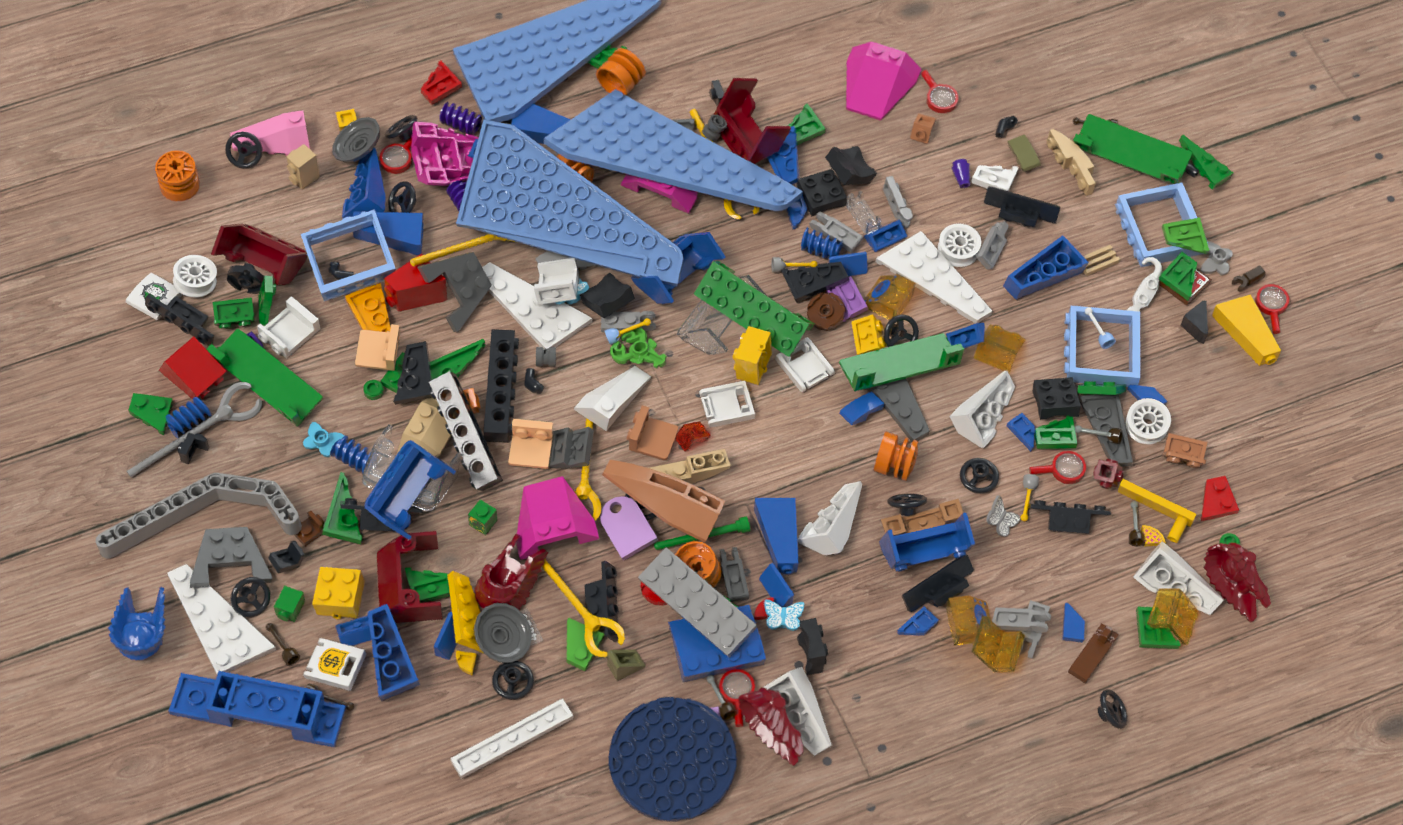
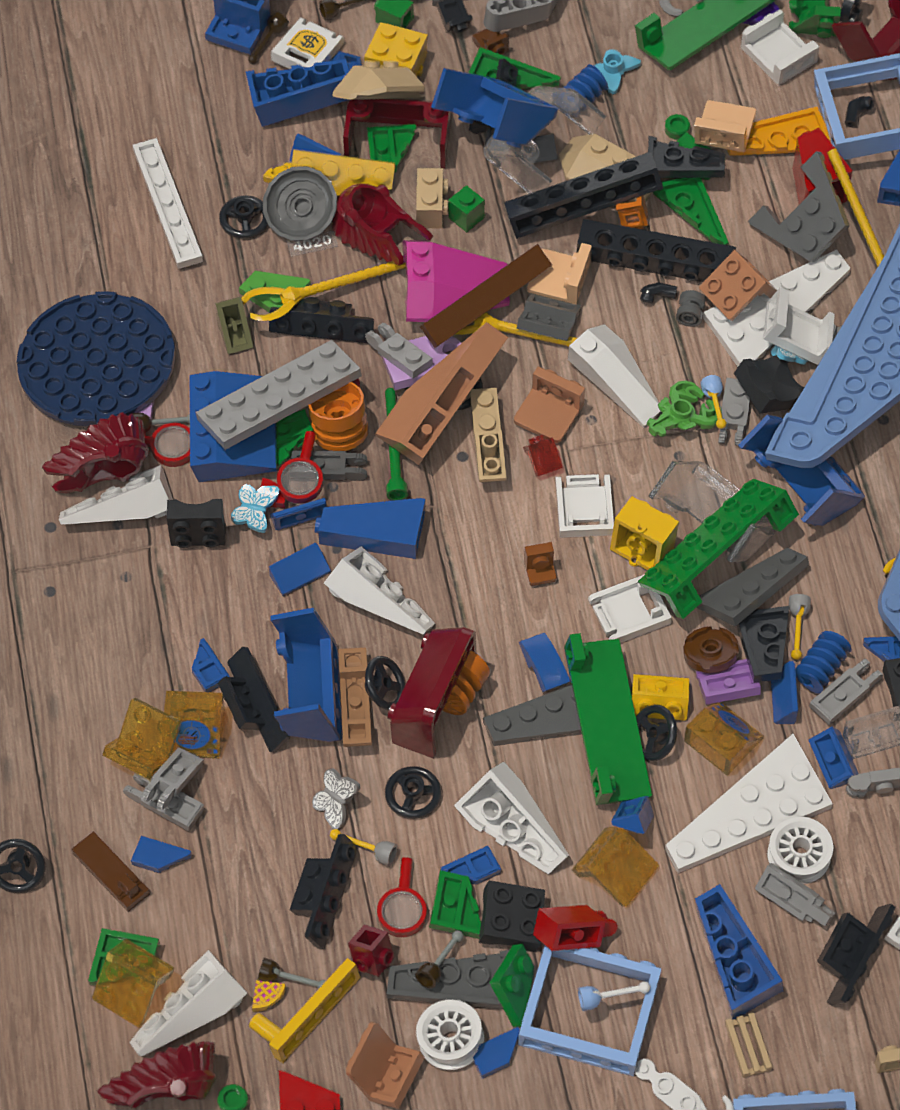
camera: 105 degrees right, 0 degrees up
none -> blue slope [269,543,331,596]
none -> piece [277,431,323,504]
none -> tan wedge [333,61,426,100]
none -> light grey hinge [365,322,433,379]
none -> dark red windscreen [387,627,477,759]
none -> tan brick [416,168,448,228]
none -> reddish brown tile [420,244,552,348]
none -> dark orange bracket [524,542,556,586]
none -> red hinge [533,905,618,951]
none -> dark grey wing [696,547,809,626]
none -> nougat bracket [699,250,777,321]

